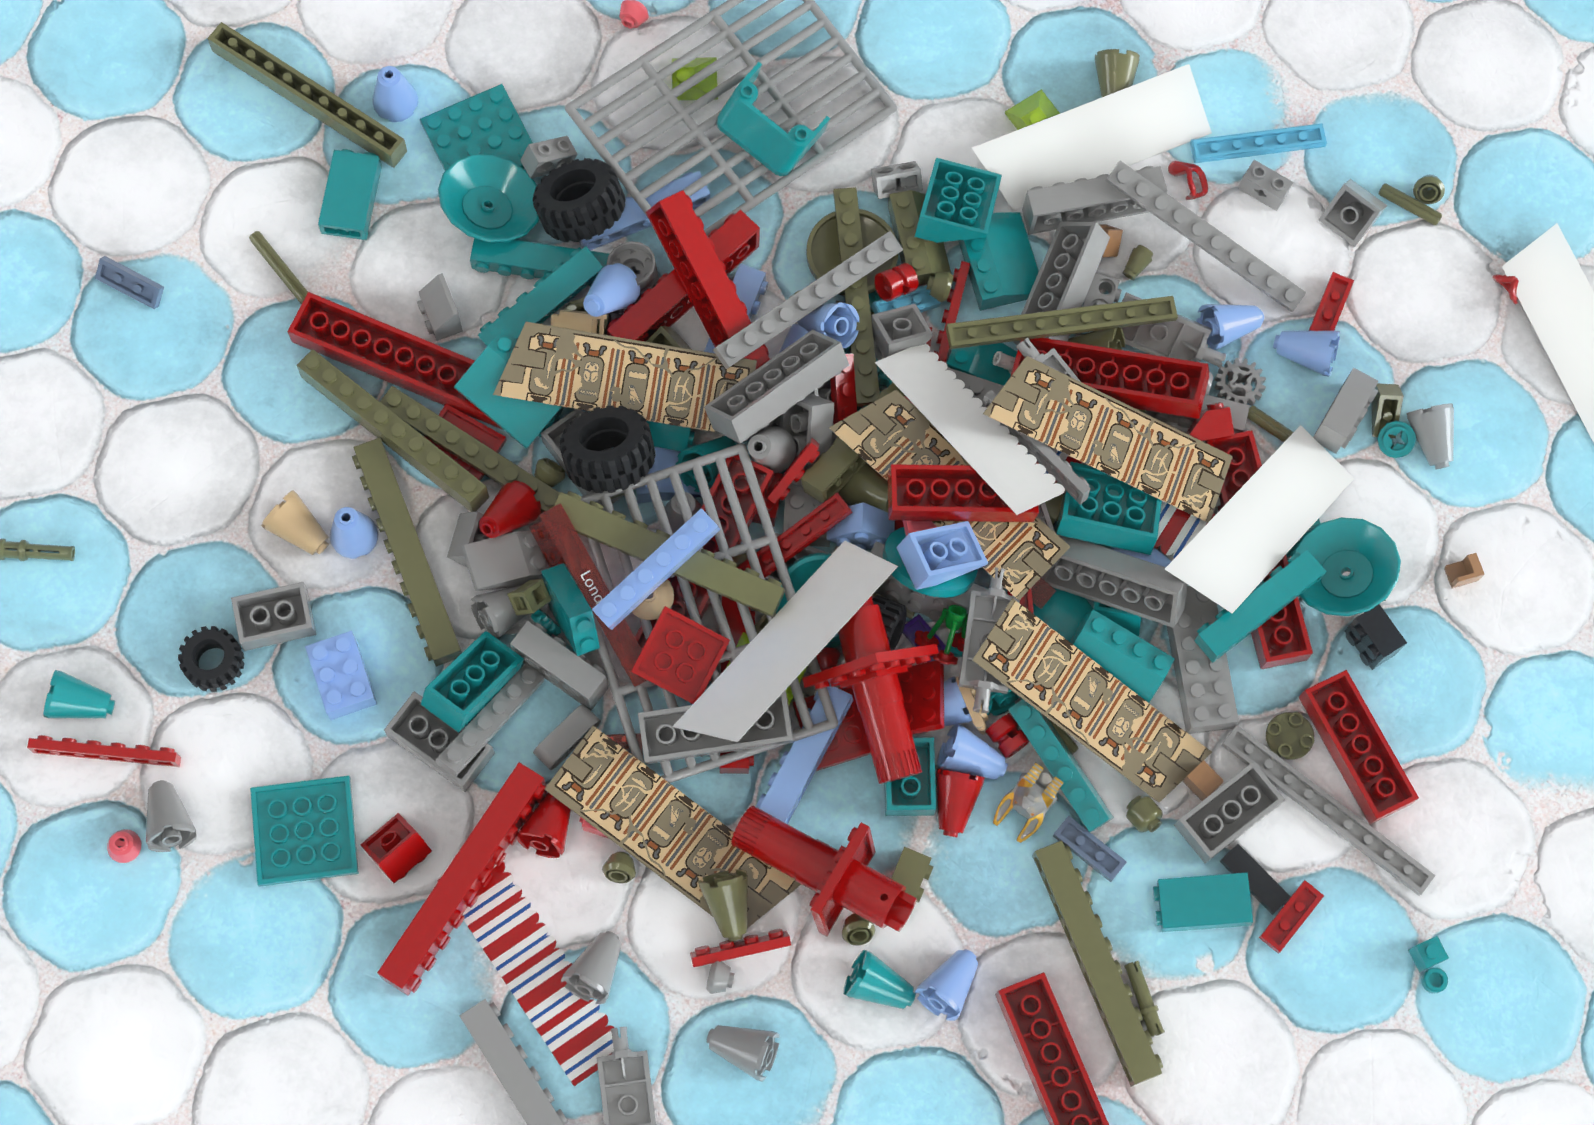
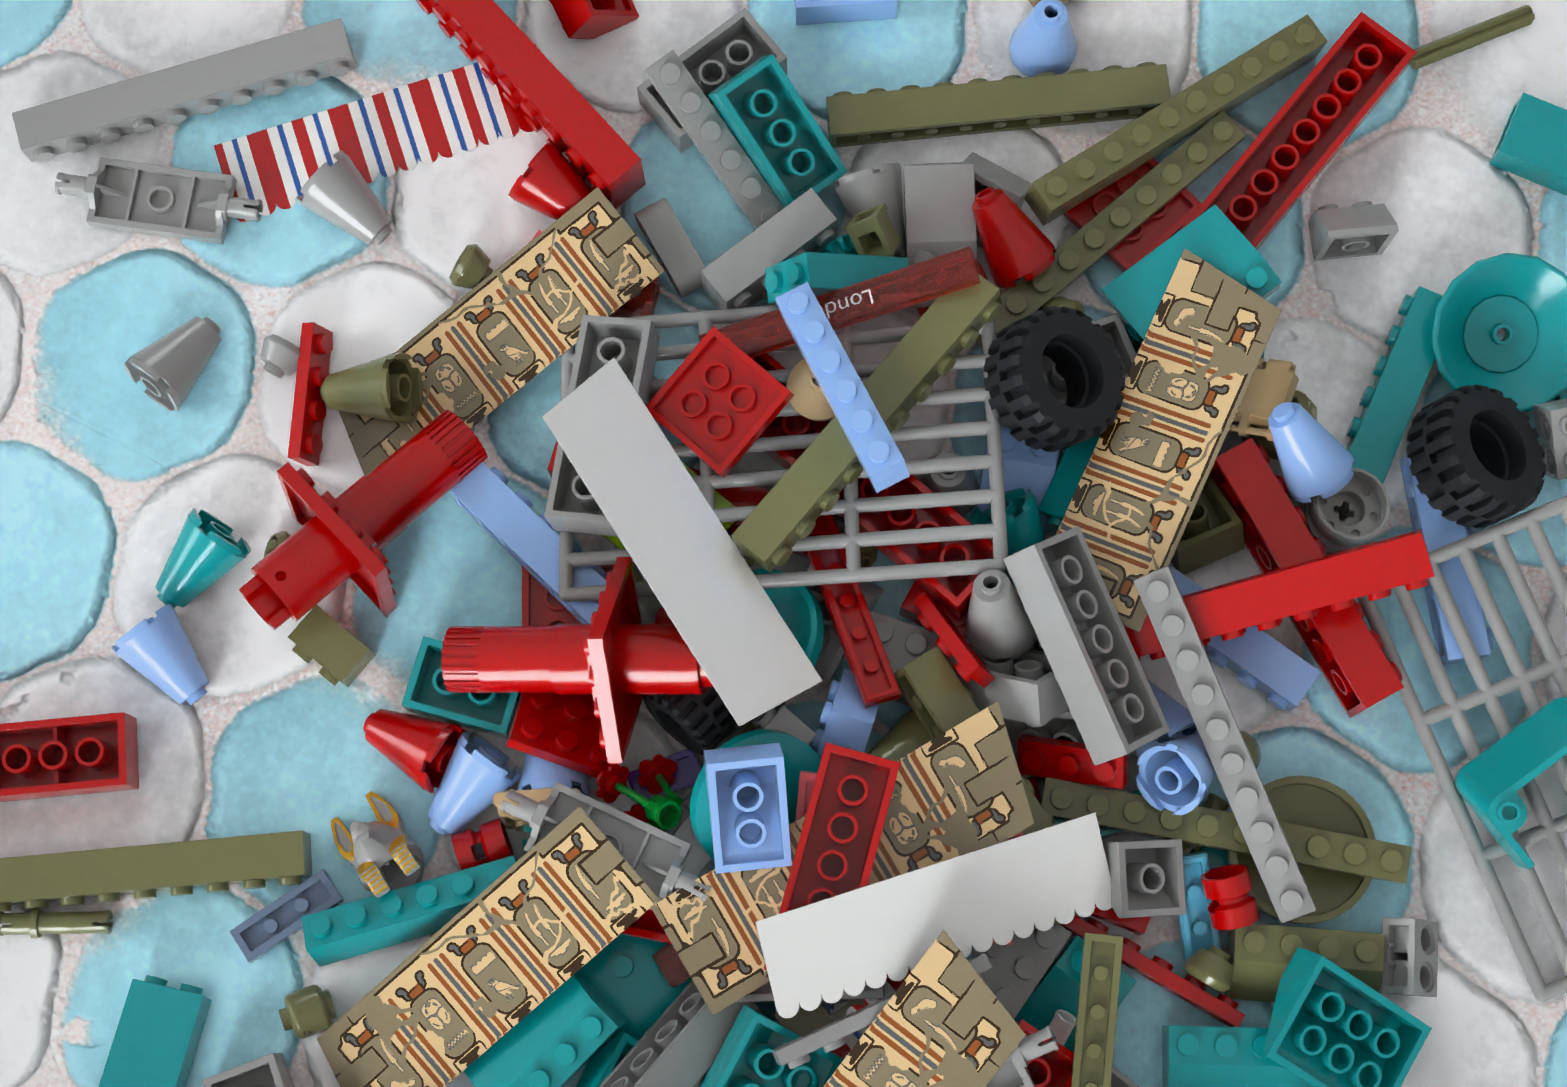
camera: 115 degrees right, 5 degrees up
teal brick [478,246,603,346] -> none

